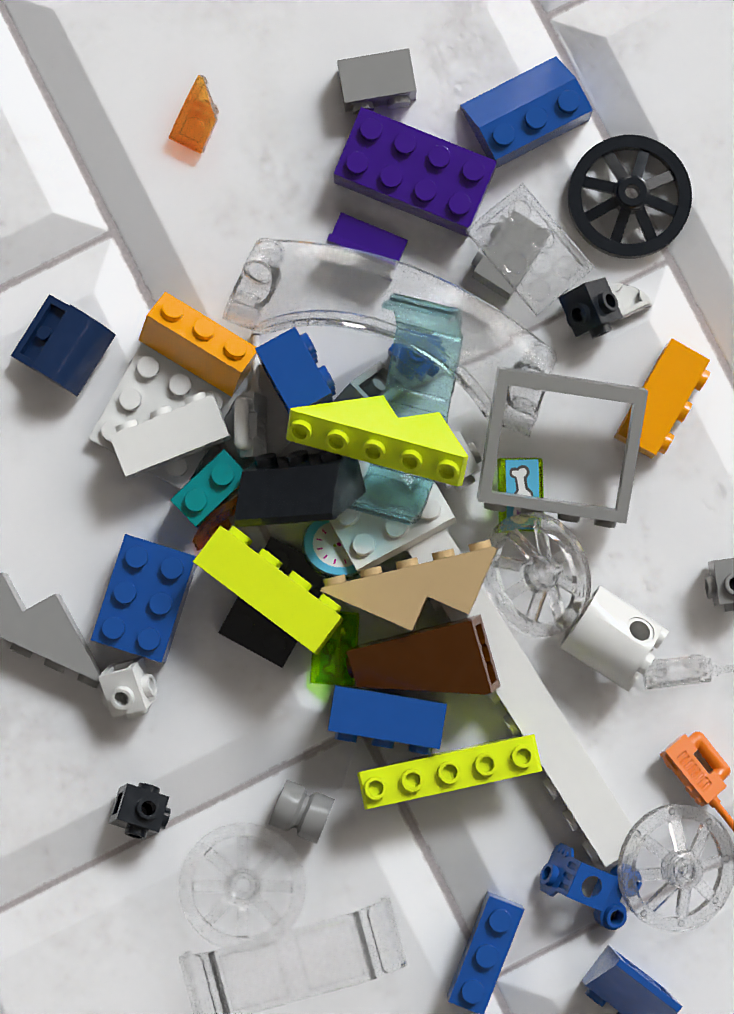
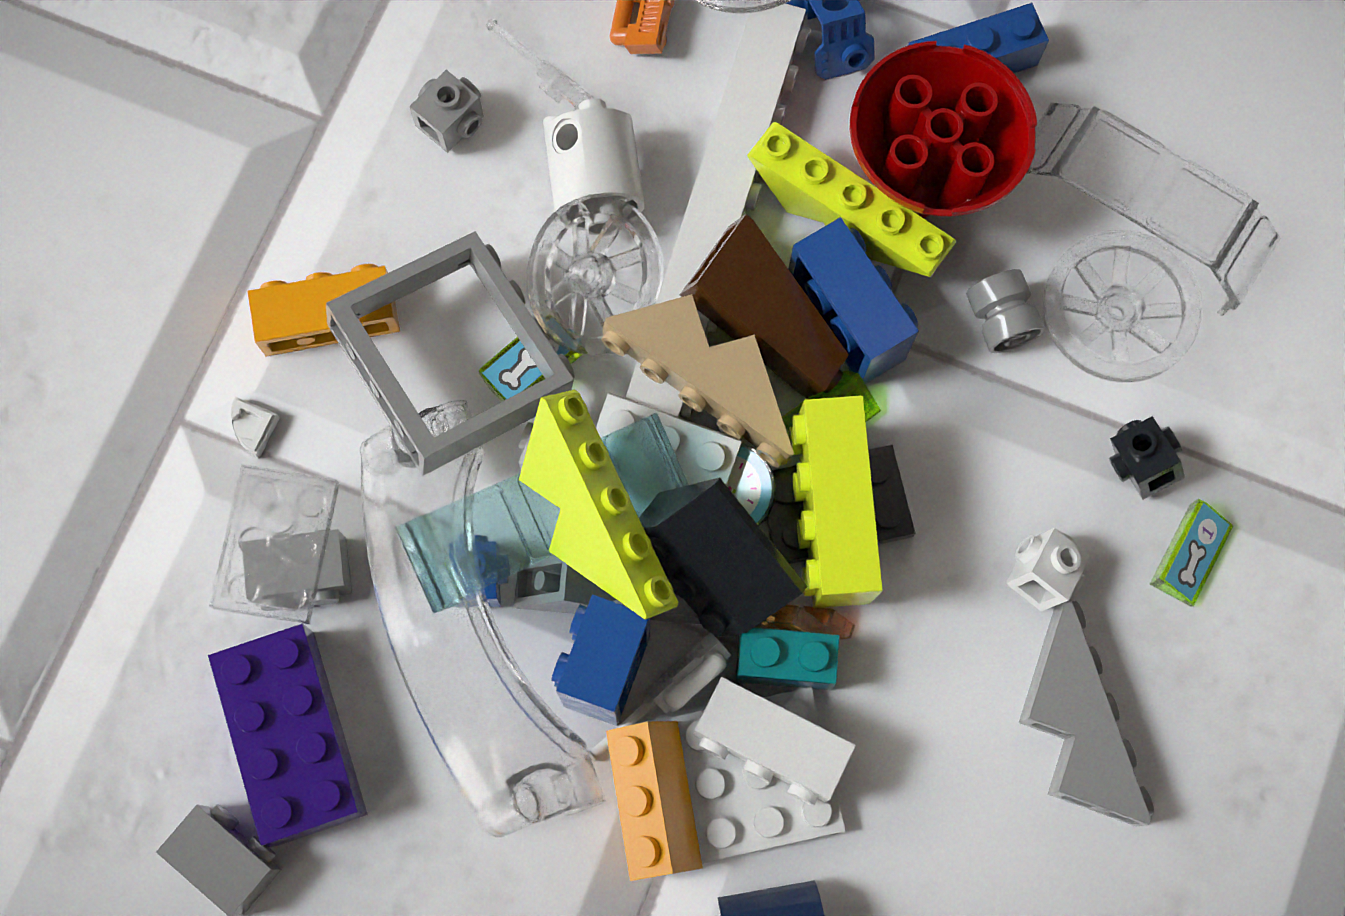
camera: 135 degrees left, 10 degrees down
blue brick [91,534,197,663] -> none
dark purple panel [326,212,408,276] -> none
blue slope [460,56,593,169] -> none
black brick [558,277,623,339] -> none
black wheel [568,135,692,259] -> none
none -> red cone [849,41,1038,218]
none -> slope [1150,498,1233,607]

